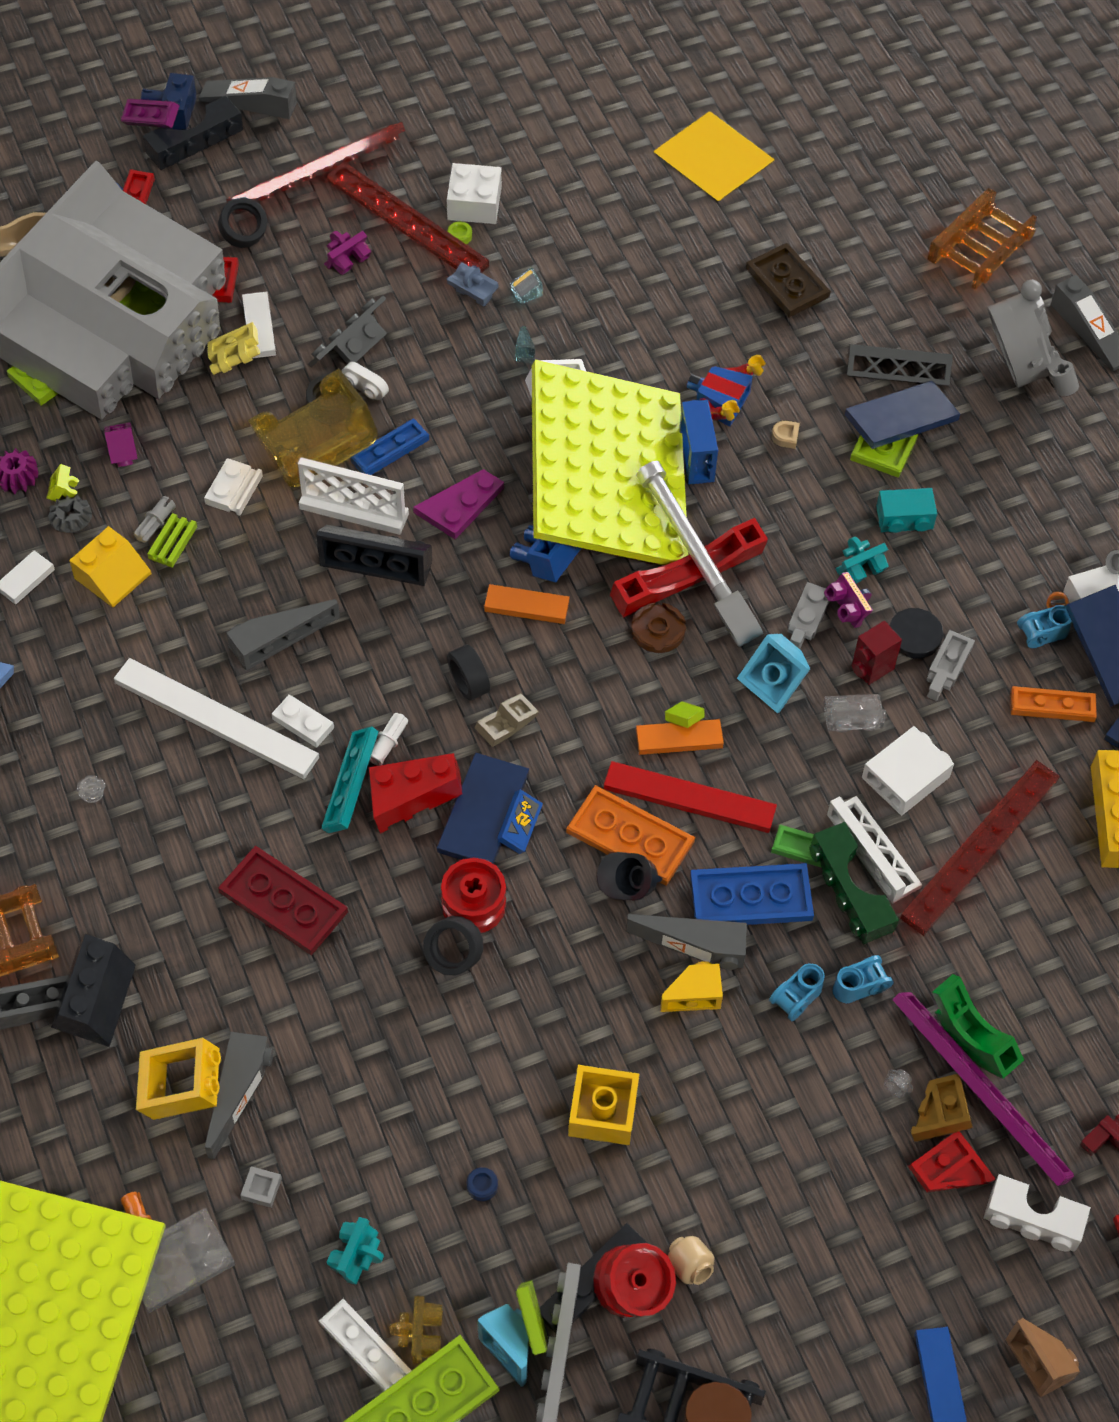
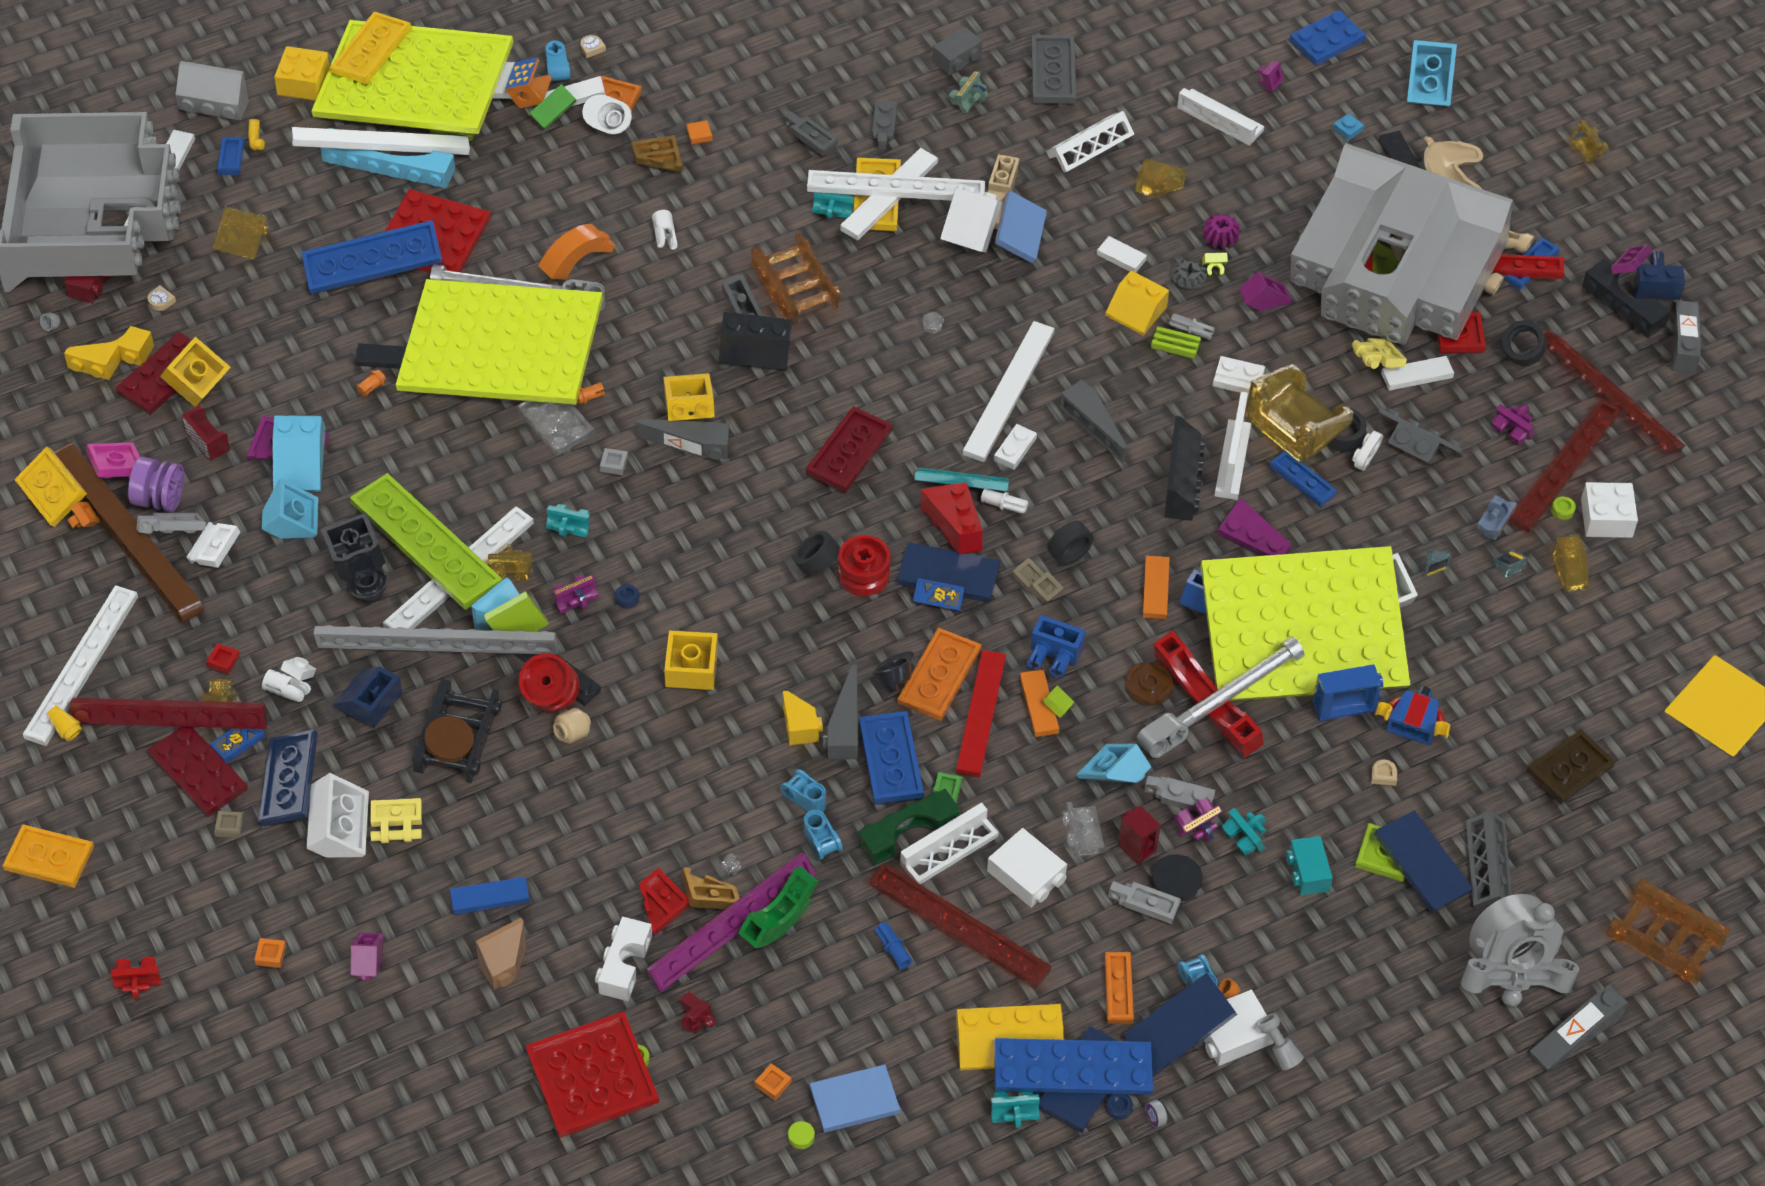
camera: 85 degrees right, 5 degrees down
none -> magenta hips [553,575,599,614]
none -> blue axle [875,922,913,970]
none -> blue brick [1026,615,1086,678]
none -> clear yellow slope [1552,534,1589,592]

